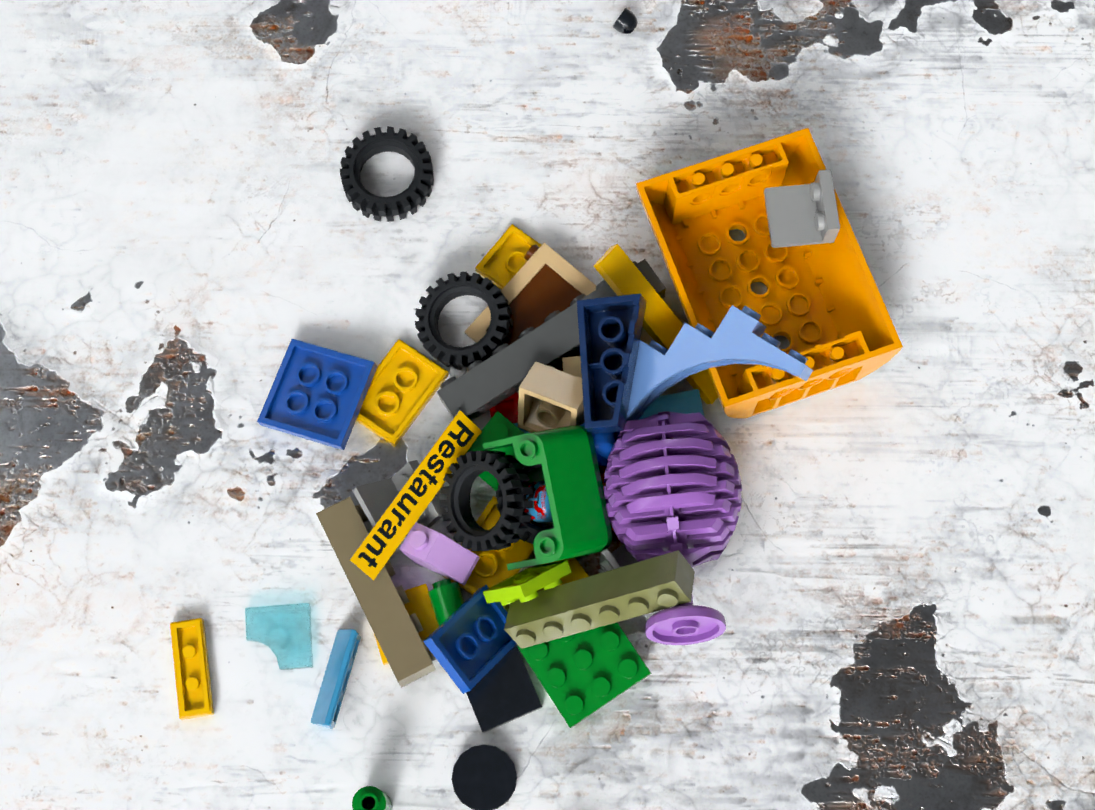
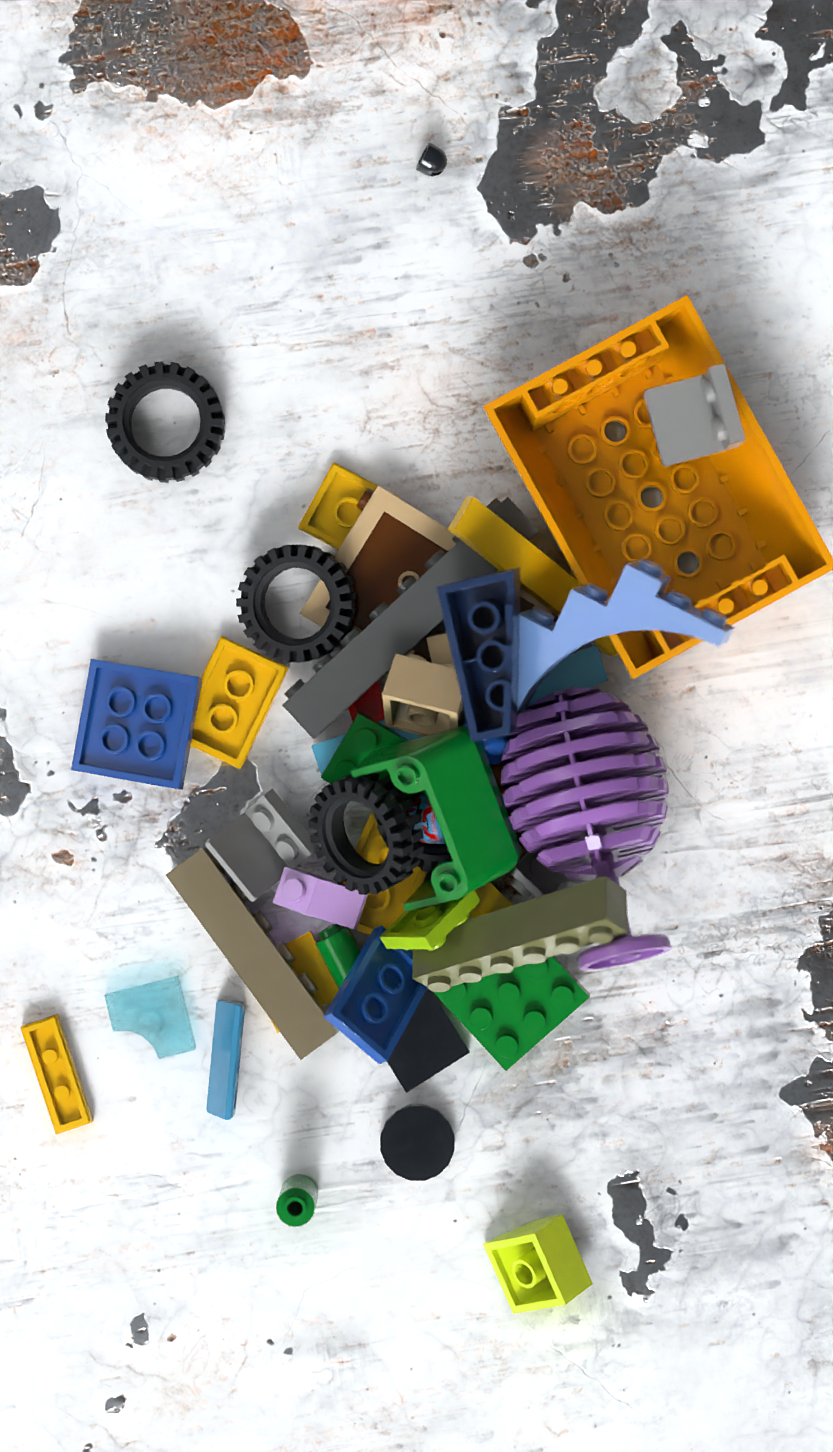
camera: 10 degrees left, 15 degrees up
yellow sticker [350,410,482,581] -> none

